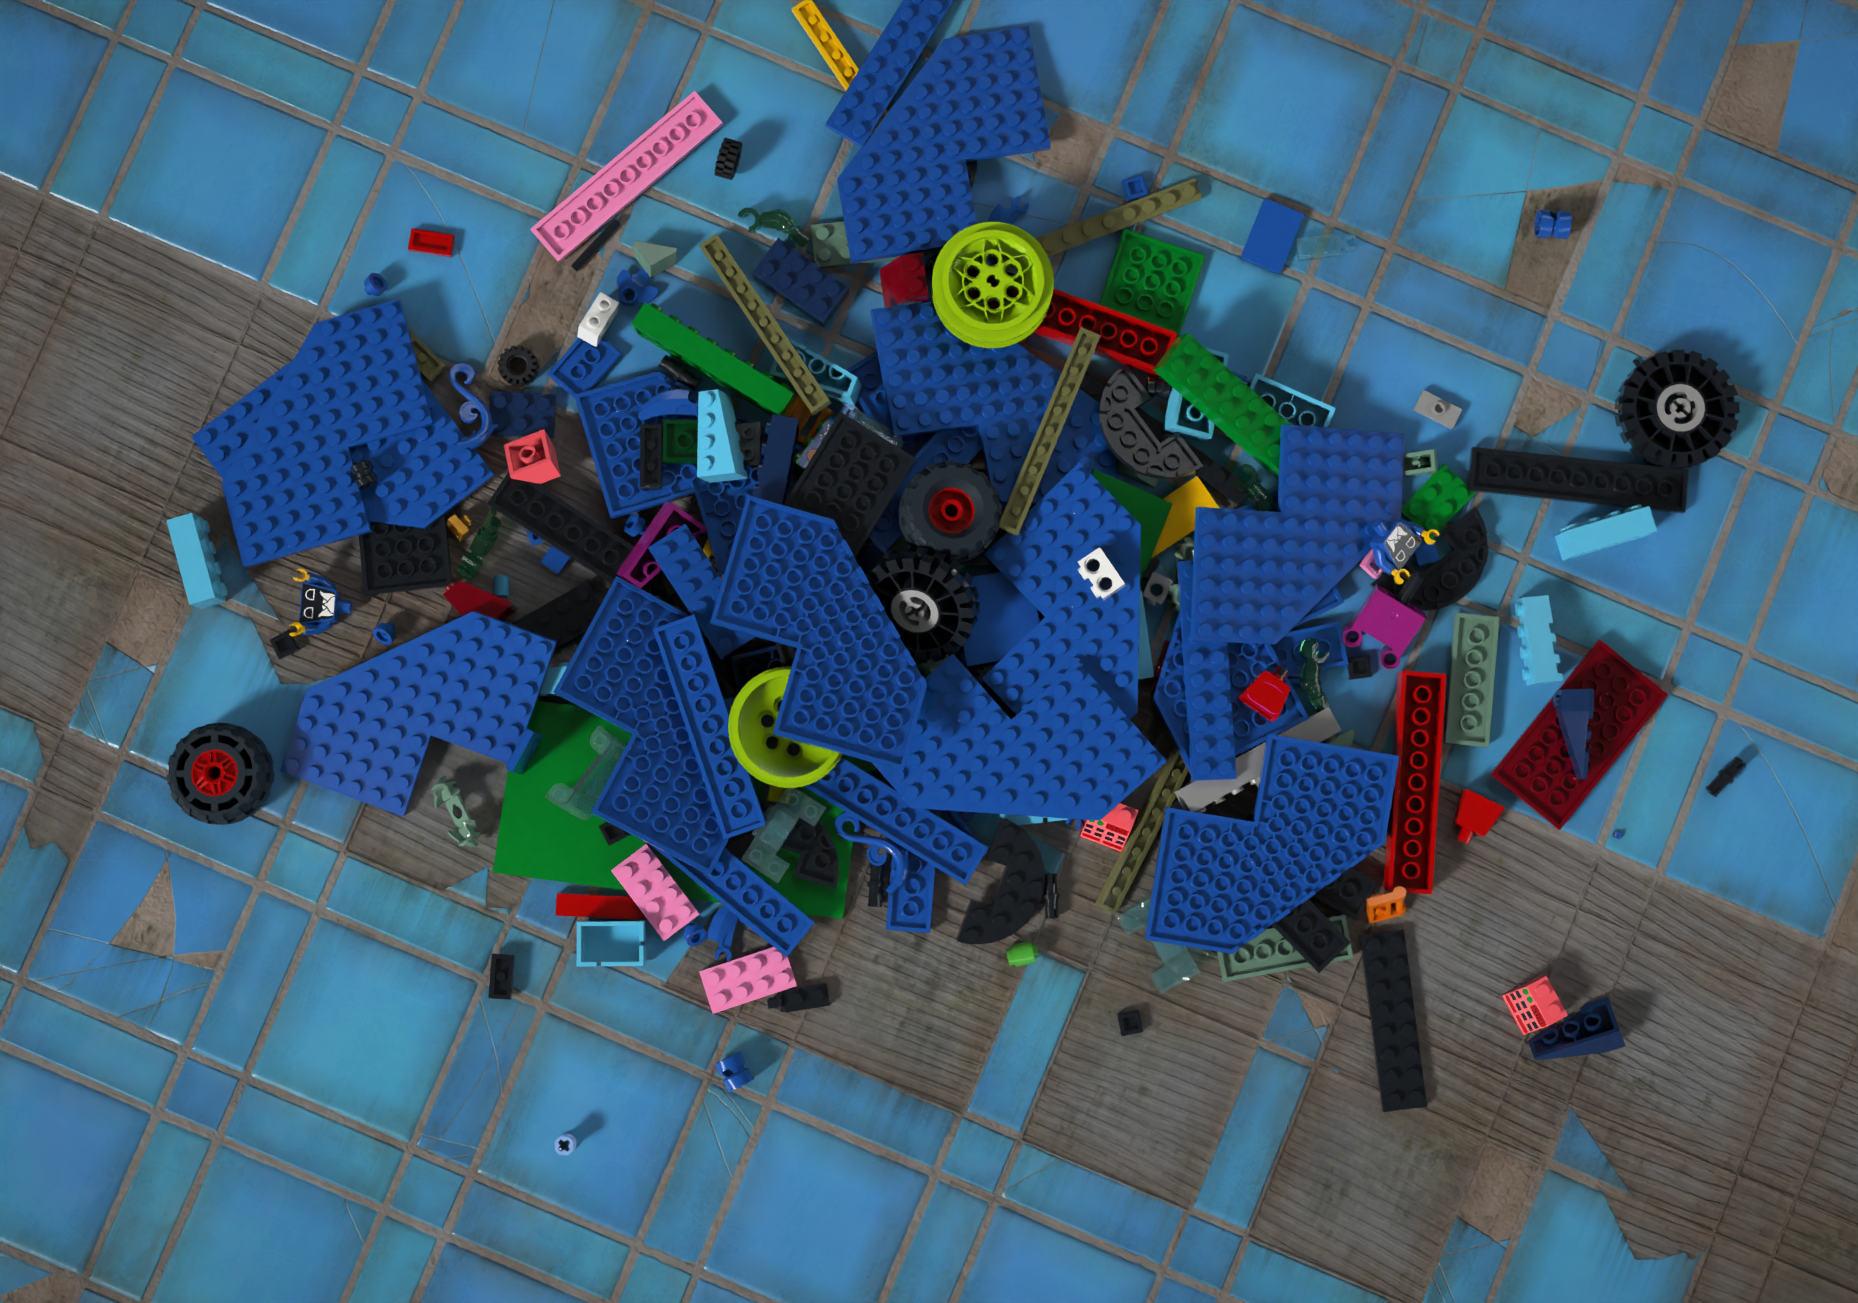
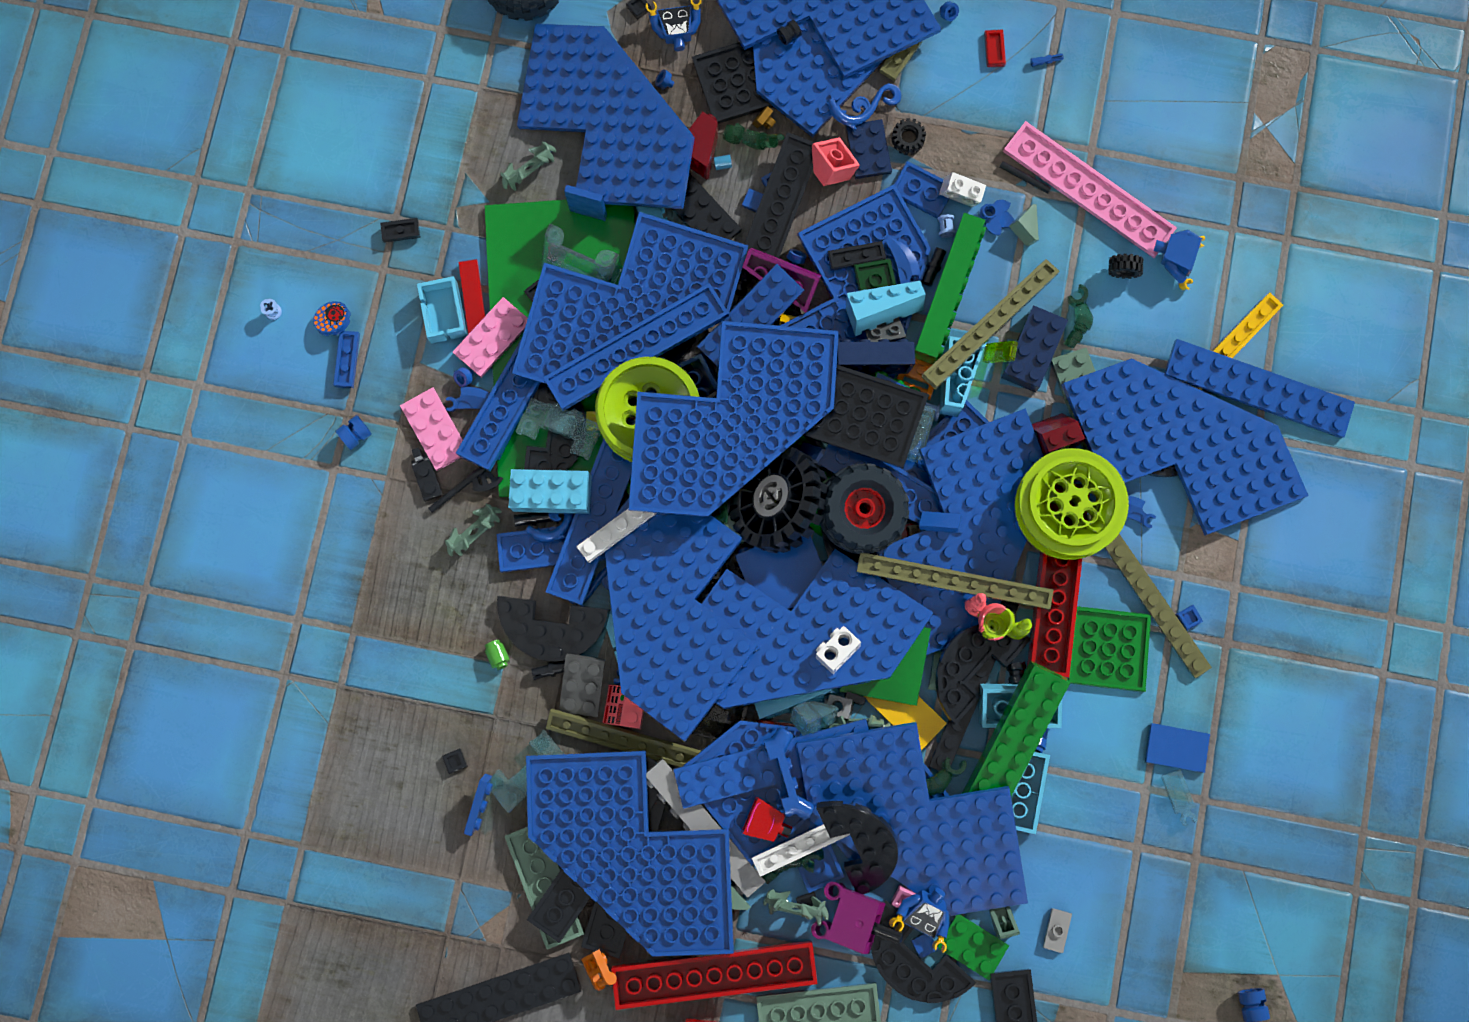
camera: 85 degrees right, 5 degrees down
none -> tile [313,301,351,336]
none -> blue plate [333,331,360,388]
none -> black piece [428,467,503,513]
none -> sand green piece [445,504,502,556]
none -> blue plate [464,774,493,836]
none -> medium azure brick [508,469,592,514]
none -> dark grey plate [559,654,606,717]
none -> white plate [577,508,657,563]
none -> white plate [752,824,850,877]
none -> blue plate [763,727,814,820]
none -> sand green piece [763,889,829,926]
none -> clear light blue slope [790,700,838,736]
none -> black plate [816,801,898,894]
none -> blue tile [919,511,961,533]
none -> light blue bush [937,214,956,238]
none -> lime hair [965,593,1032,641]
none -> clear neon green tile [983,340,1018,363]
none -> blue pin [1030,53,1064,67]
none -> blue torso [1153,230,1205,290]

